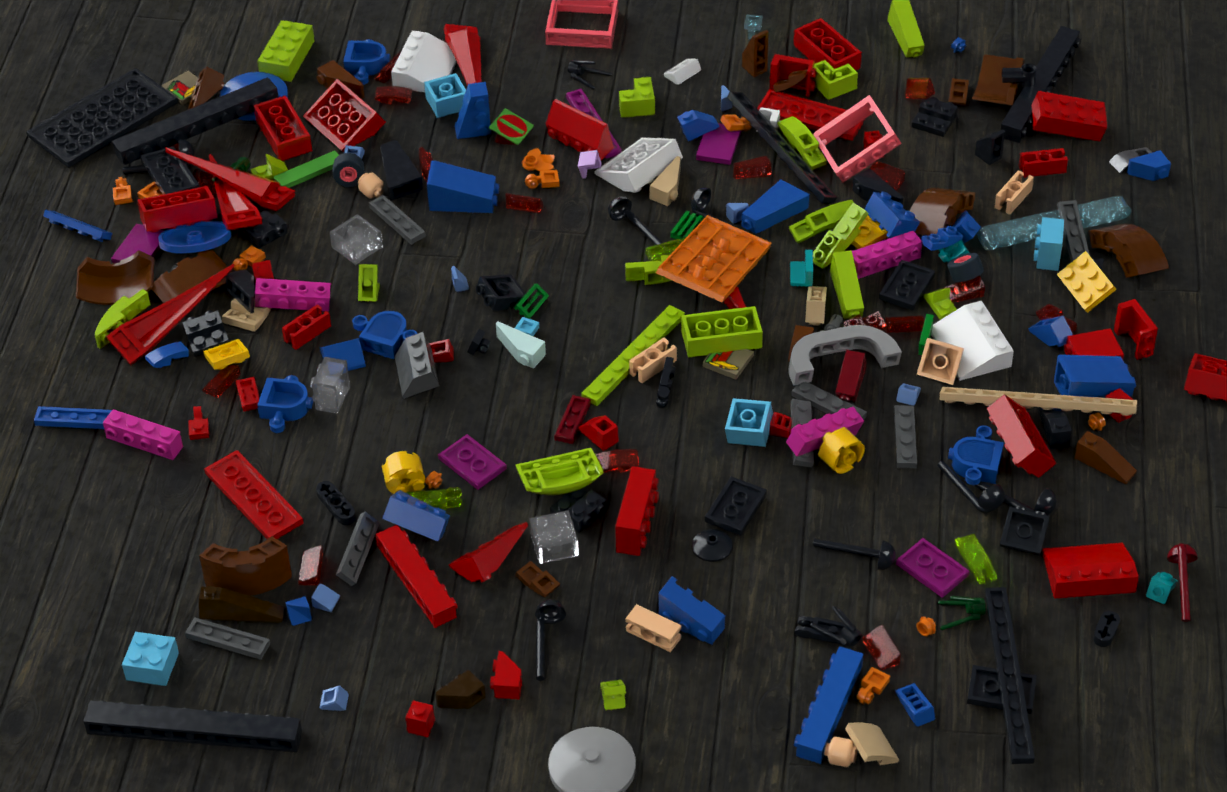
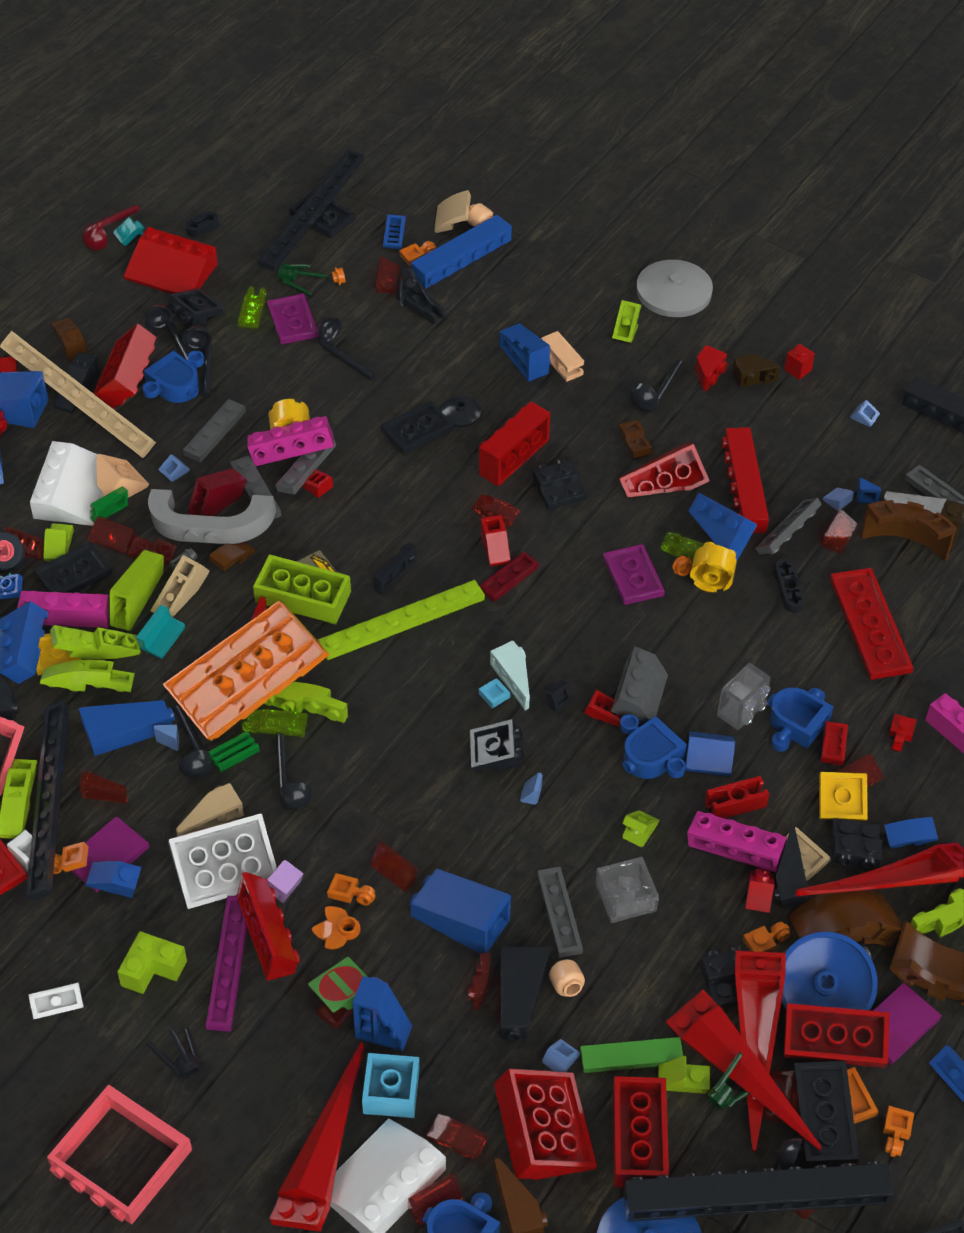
camera: 155 degrees left, 5 degrees up
black wheel [333,153,364,187] -> none
green tile [514,283,549,319] -> none
lime slope [516,448,604,495] -> none
clear brick [529,510,579,564] -> none
light nougat piece [629,338,677,383] -> none
medium blue slope [721,85,732,111] -> none
medium azure brick [725,398,773,447] -> none

